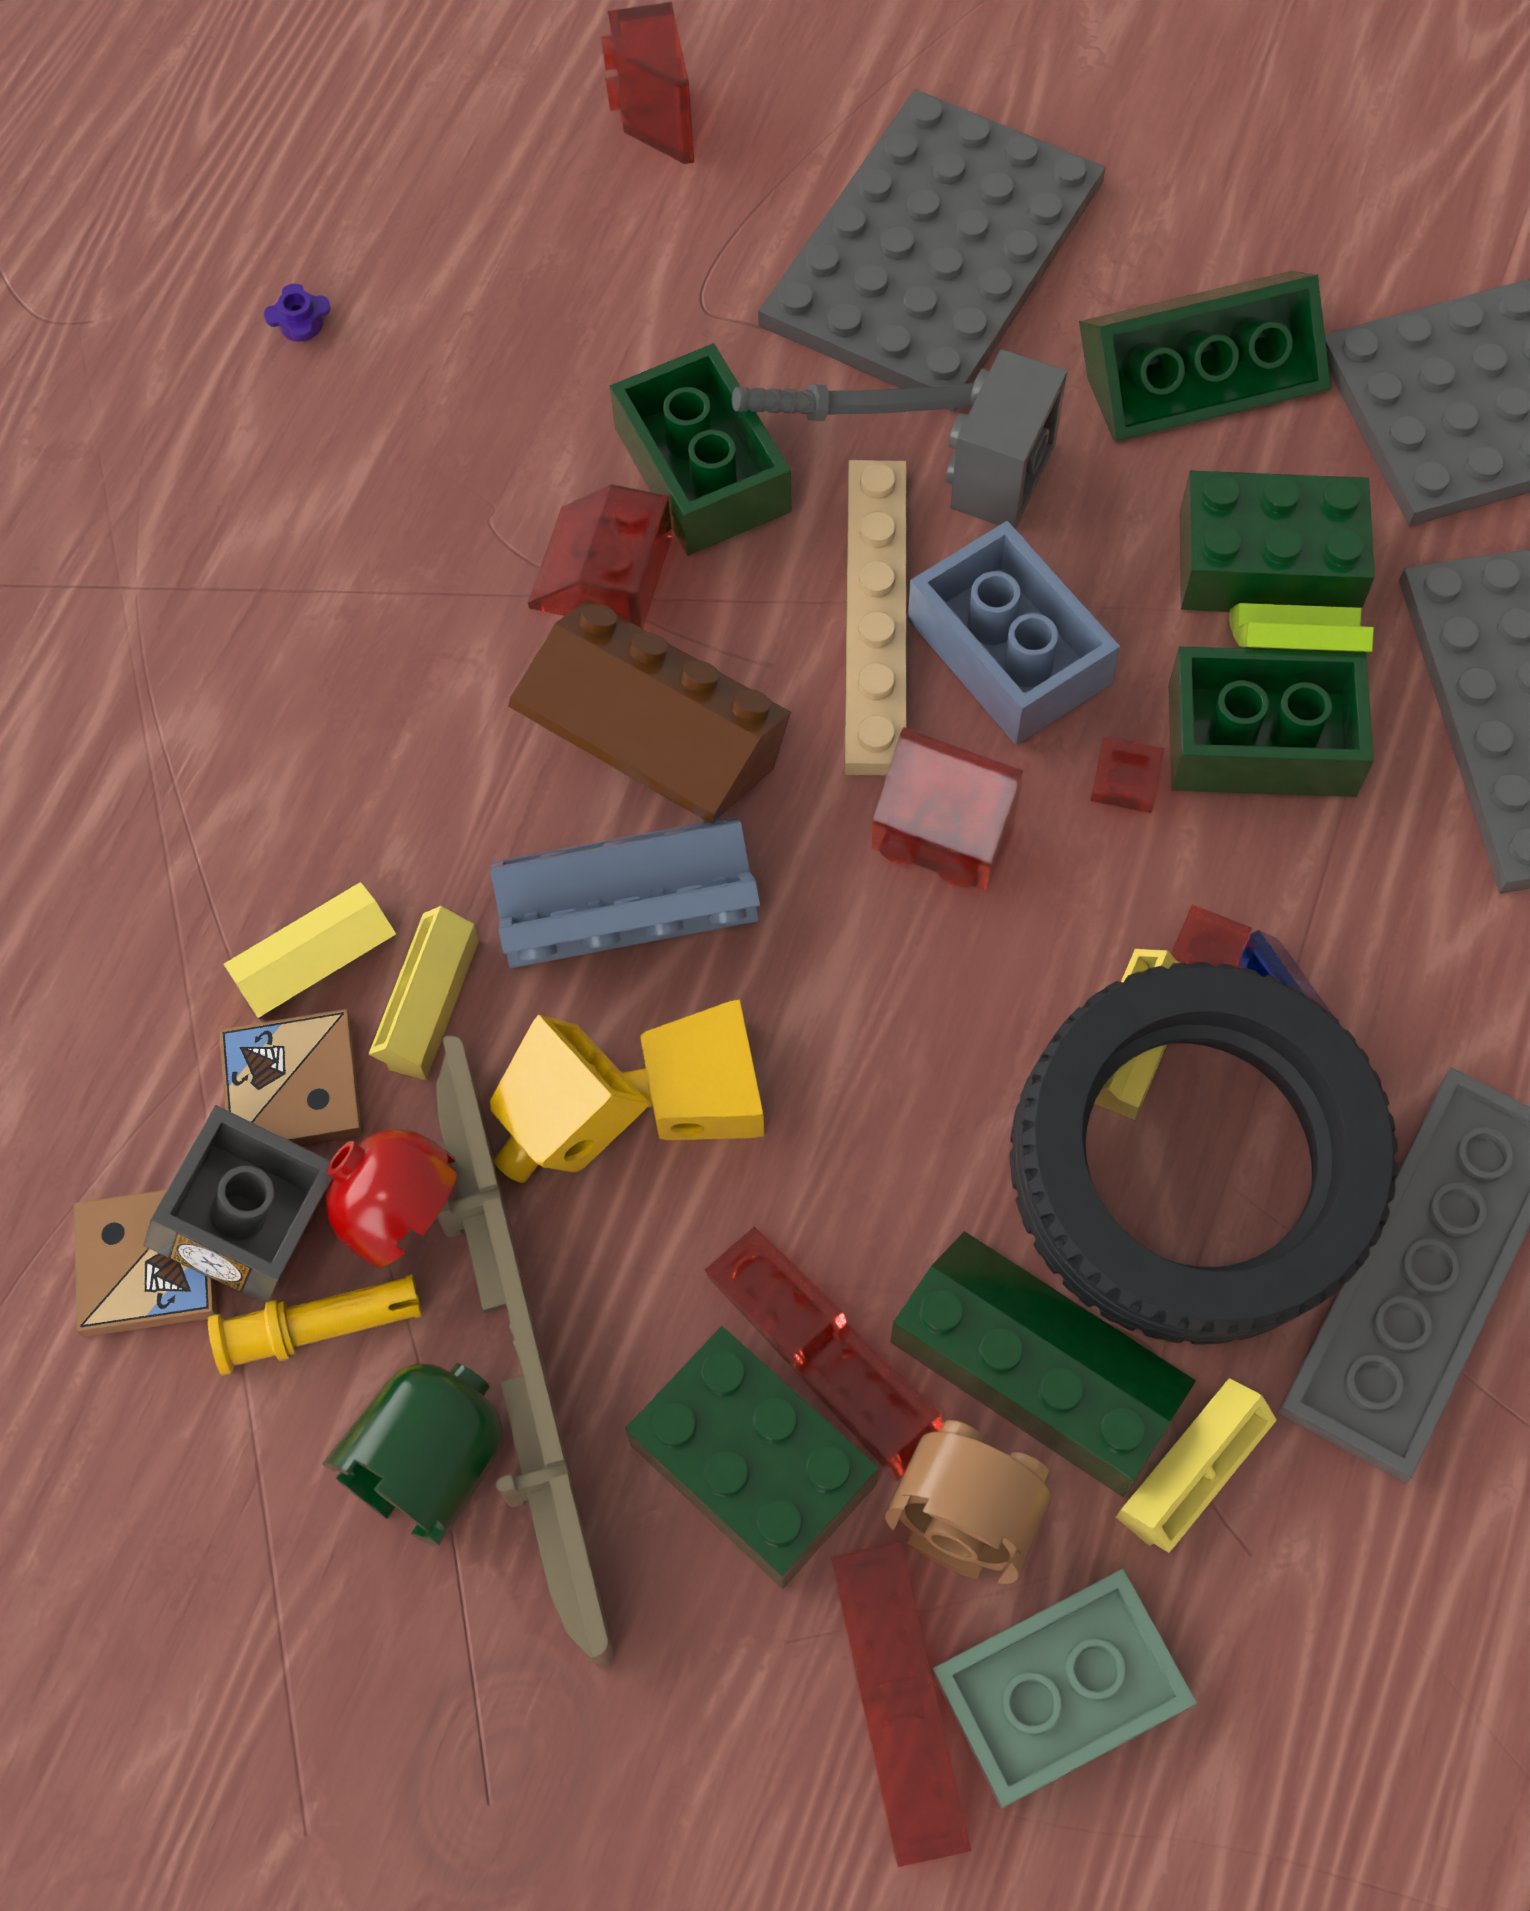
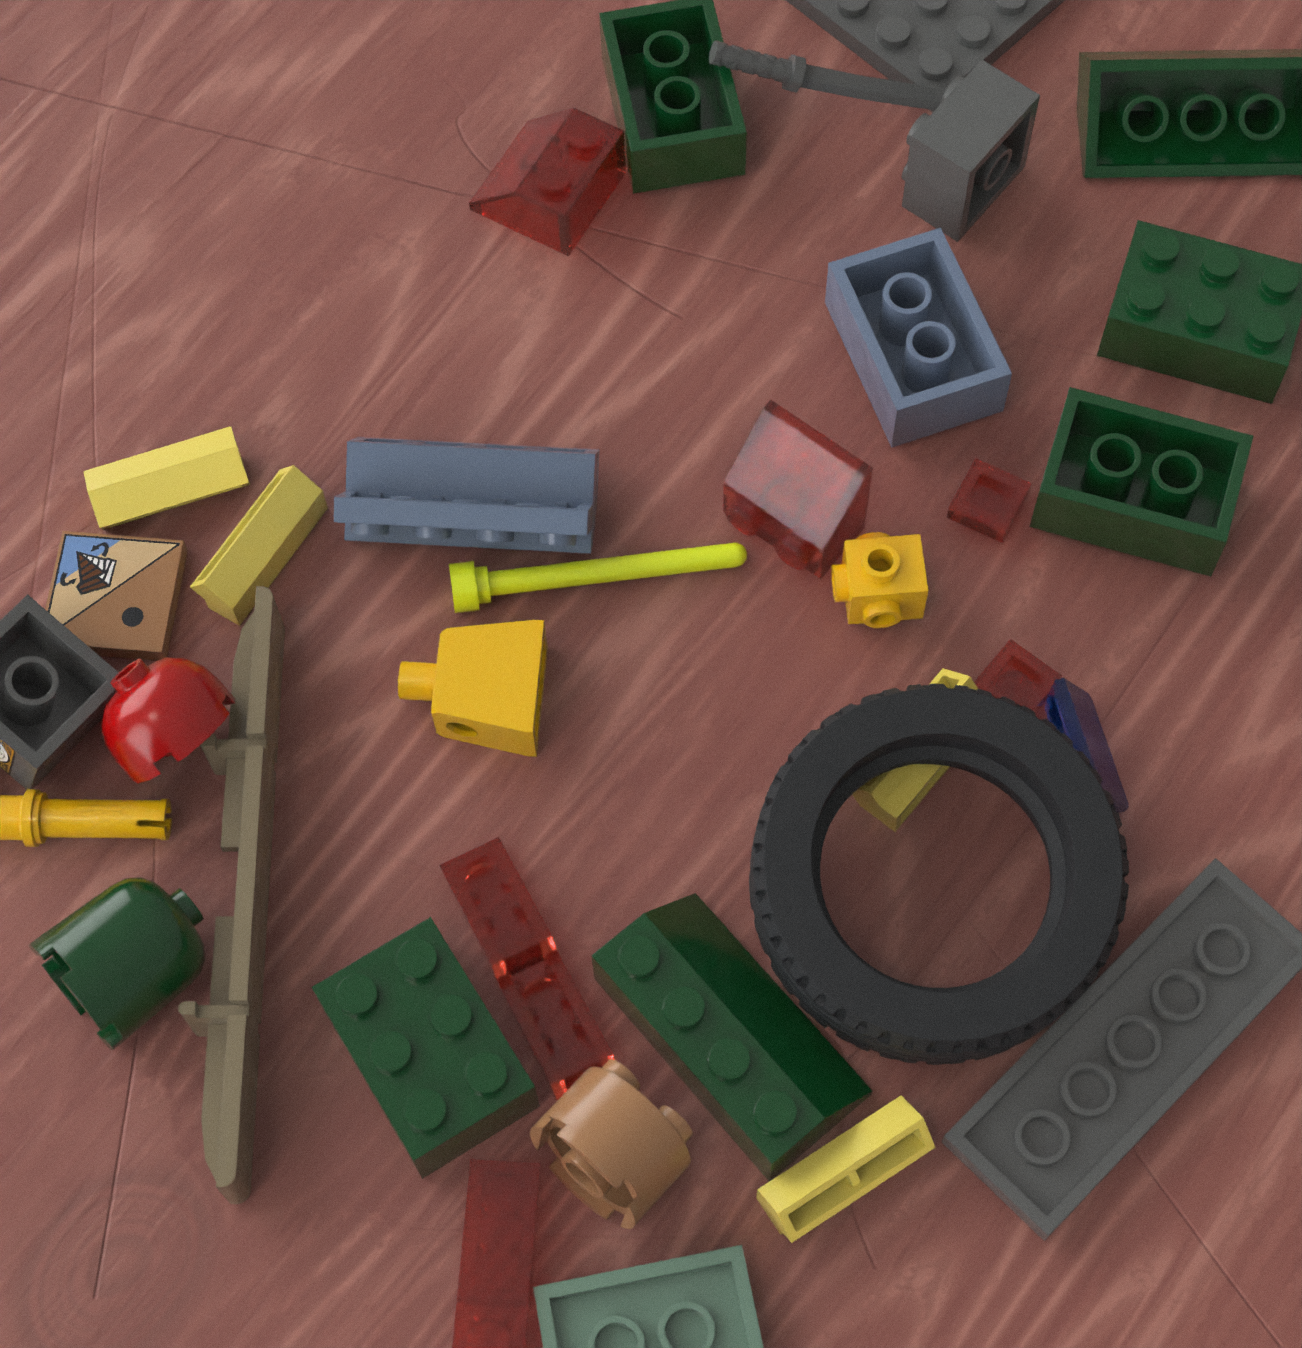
camera: 15 degrees right, 0 degrees up
yellow torso [490,1015,650,1183] -> none
reddish brown slope [508,599,791,824] -> none
tan plate [845,460,906,776] -> none
lime slope [1229,603,1374,653] -> none
none -> neon yellow piece [449,543,747,613]
none -> yellow brick [831,532,928,628]

